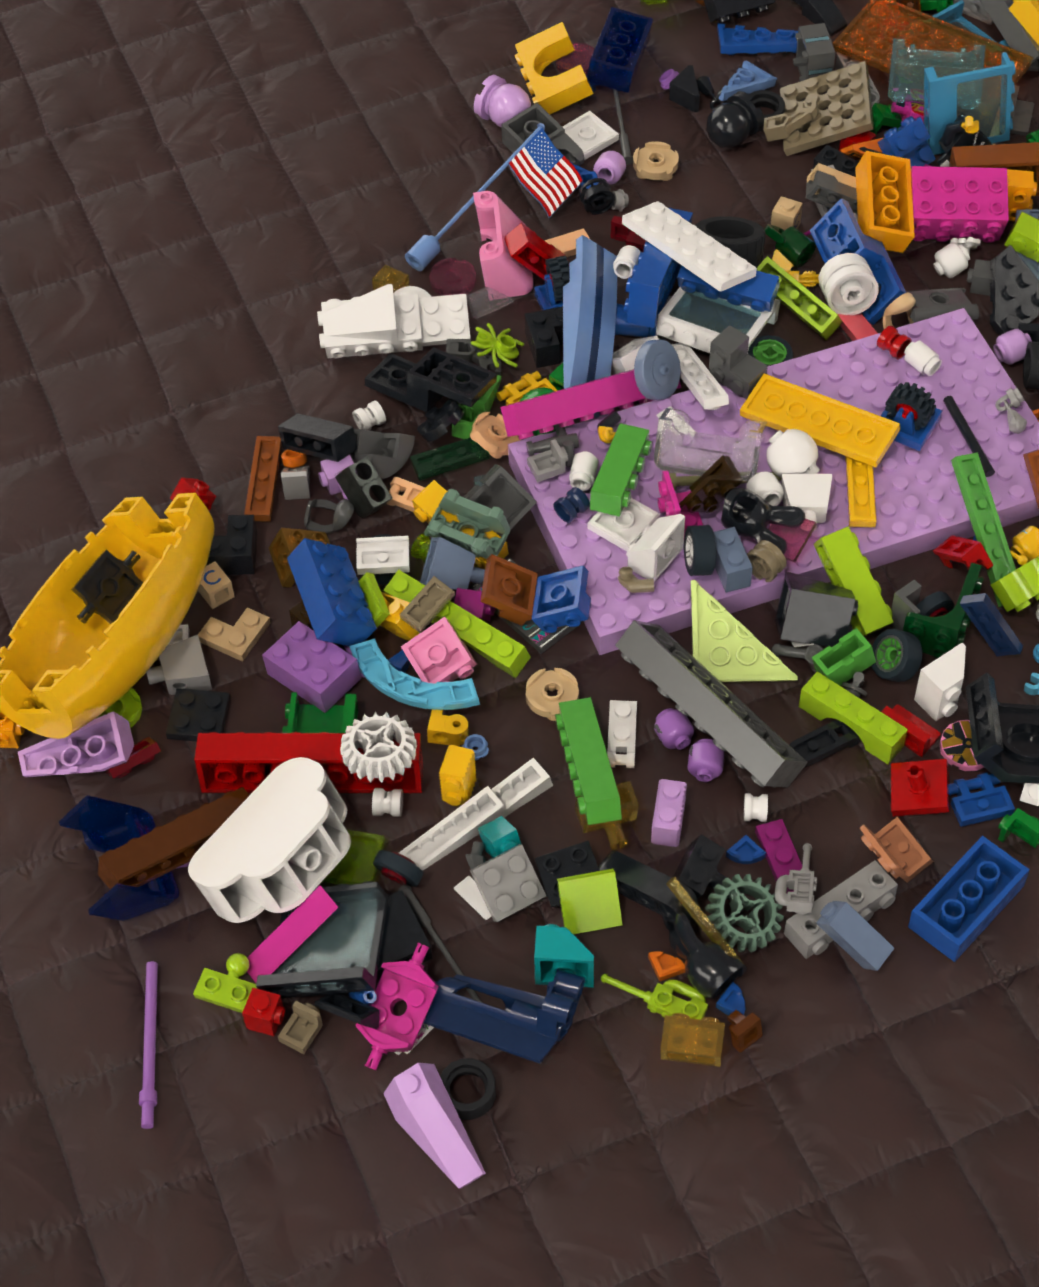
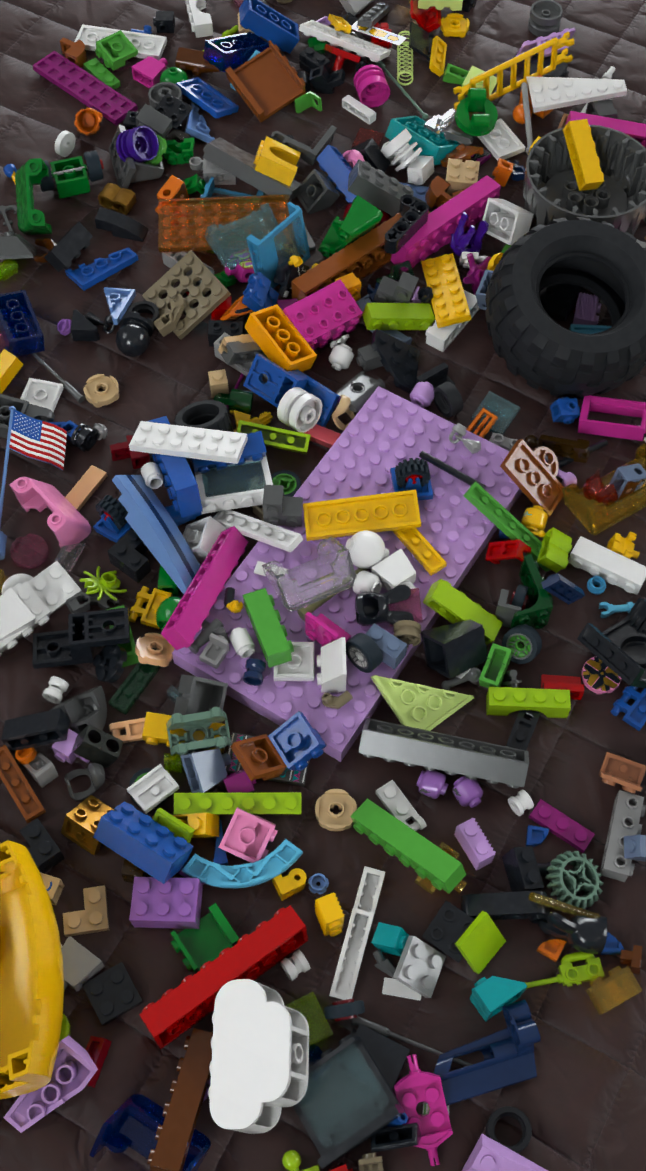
camera: 40 degrees left, 5 degrees up
dark pink sticker [247,885,338,983] -> none
white gear [340,712,417,783] -> none
dark tan plate [400,576,455,633] -> none
red piece [504,223,568,280] -> none
lavender head [593,151,626,185] -> none
sand blue wheel [634,340,681,400] -> none
dark brown bracket [679,456,743,513] -> none
light grey piece [775,843,817,915] -> none
dark grey container [793,23,835,82] -> none
red wheel [877,326,912,360] -> none
red tile [891,759,949,817] -> none
white brick [904,340,942,376] -> none
white slope [914,643,966,721] -> none

